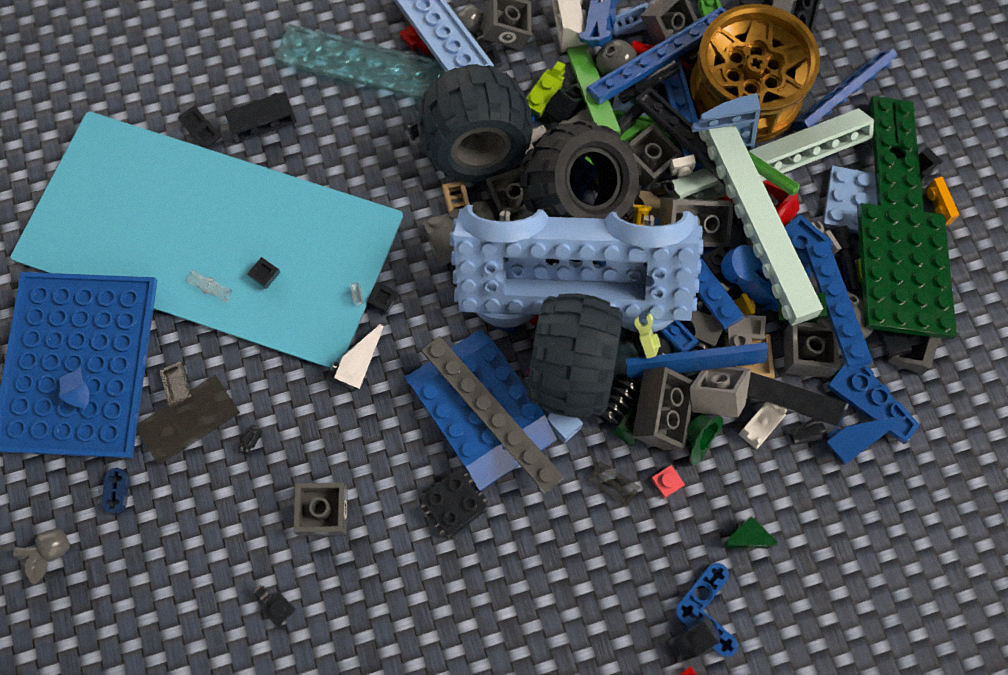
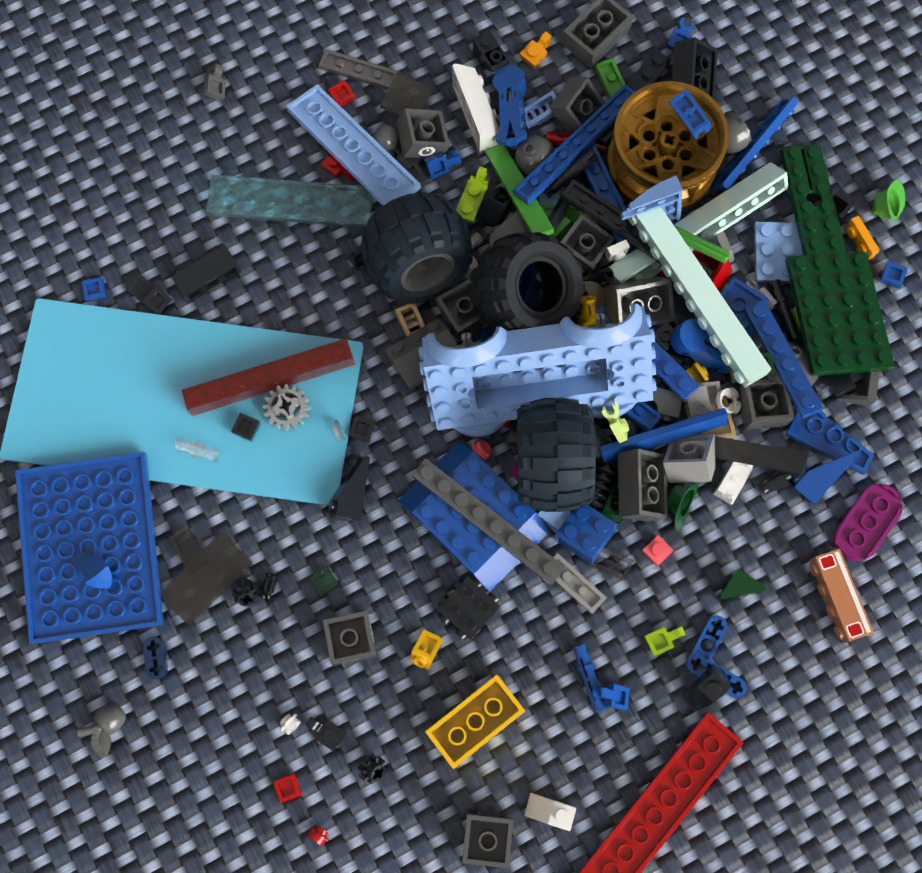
camera: 10 degrees left, 5 degrees up
none -> blue tile [81,277,107,302]
none -> clear red brick [182,338,355,416]
none -> black gear [232,579,260,606]
none -> light grey gear [263,384,311,432]
none -> red tile [273,773,302,803]
none -> white plate [280,714,301,735]
none -> clear green tile [309,566,339,597]
none -> black gear [357,753,387,784]
none -> yellow bracket [409,629,443,669]
none -> blue plate [424,149,462,180]
none -> yellow brick [425,675,525,769]
none -> coral plate [472,439,492,460]
none -> light grey plate [553,553,607,615]
none -> blue brick [555,505,617,565]
none -> blue pin [572,644,607,713]
none -> blue plate [591,684,630,711]
none -> lime plate [644,627,686,657]
none -> blue hinge [668,89,711,139]
none -> light grey plate [716,232,735,263]
none -> white piece [716,387,741,414]
none -> dark grey cylinder [724,111,752,154]
none -> nougat brick [809,549,874,643]
none -> magenta tile [833,484,902,562]
none -> bright green piece [871,180,906,221]
none -> blue plate [879,261,908,289]

